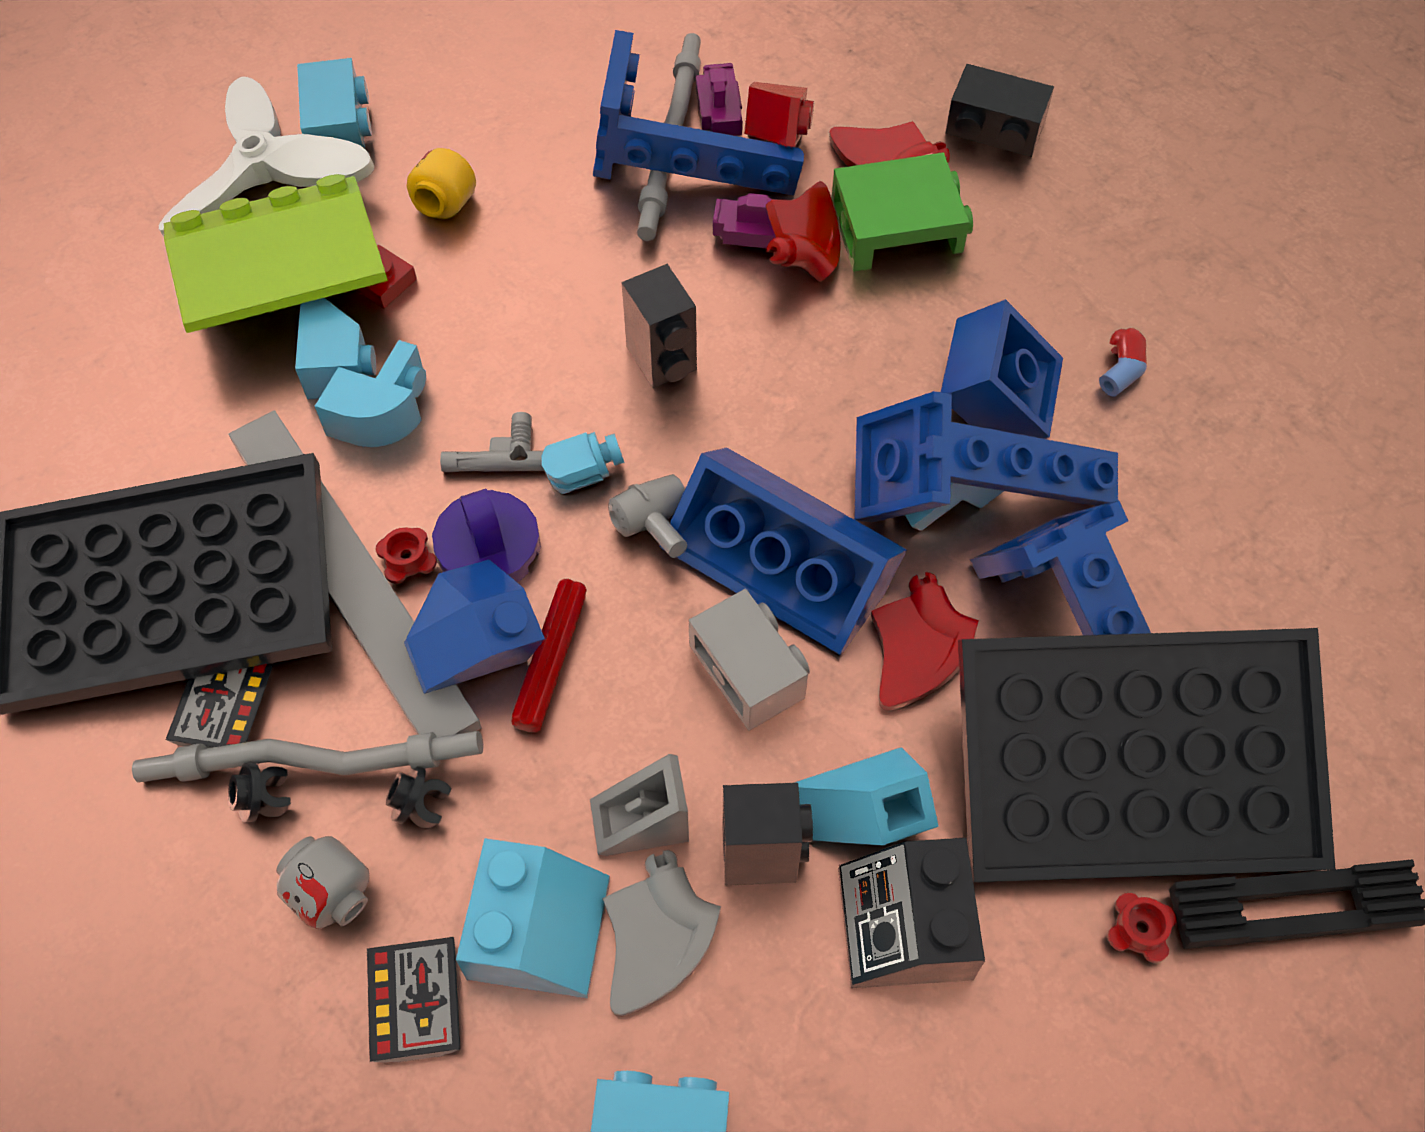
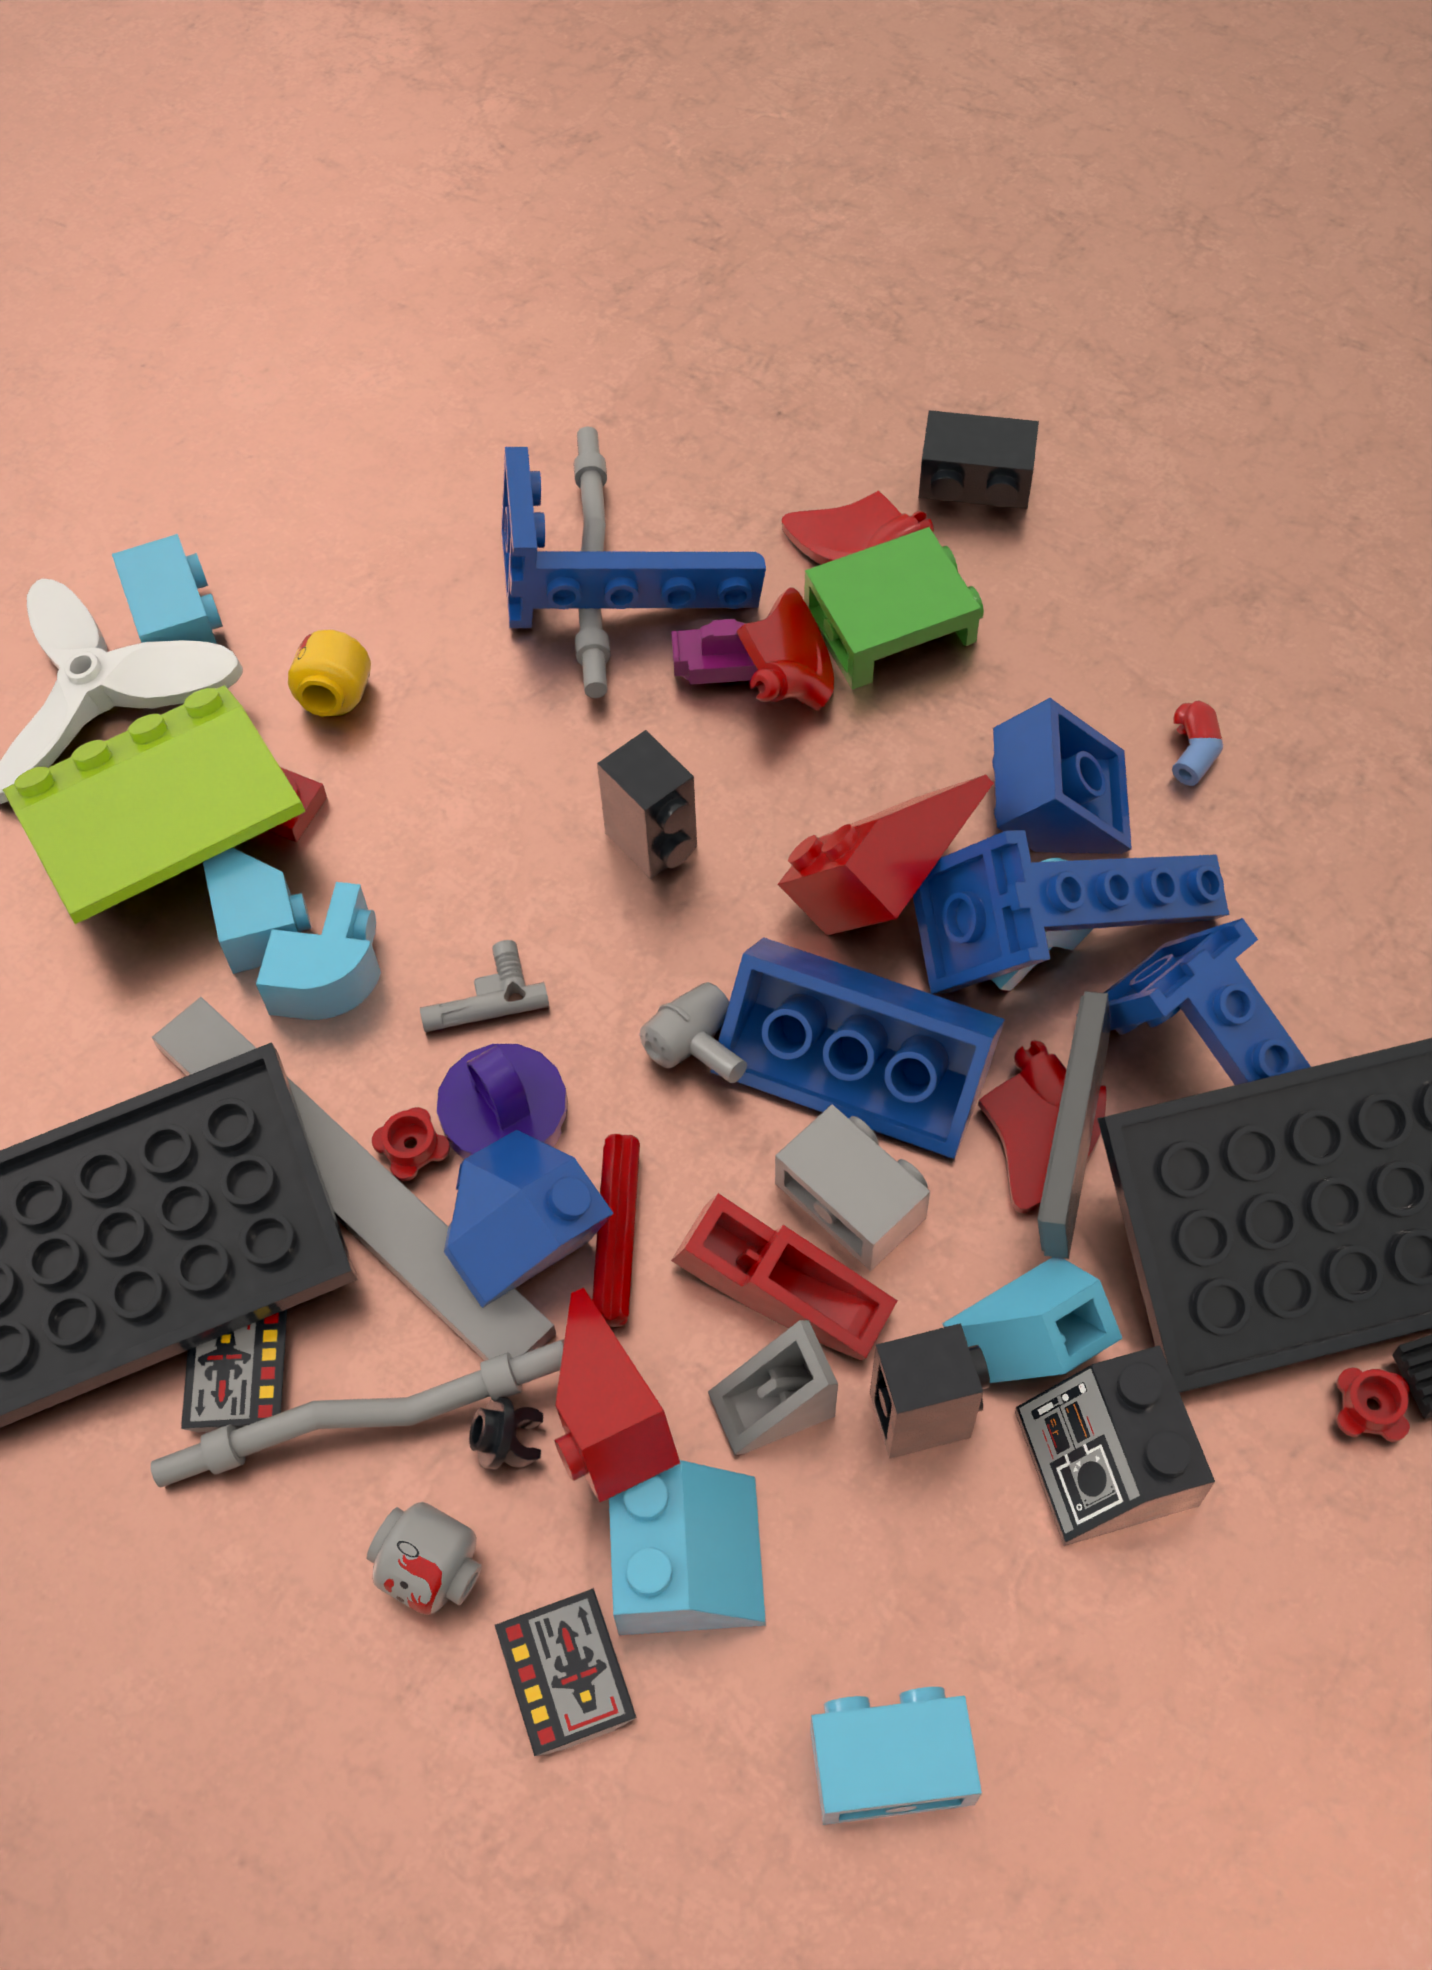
camera: 10 degrees left, 0 degrees up
black plate [228,763,291,822] -> none
medium azure arm [541,432,625,494] -> none
light grey arm [603,850,721,1016] -> none
magenta piece [696,63,743,136] -> none
red slope [744,82,814,147] -> none
none -> red slope [554,1287,680,1503]
none -> red slope [671,1193,898,1361]
none -> red slope [777,774,994,935]
none -> dark grey tile [1037,991,1111,1259]

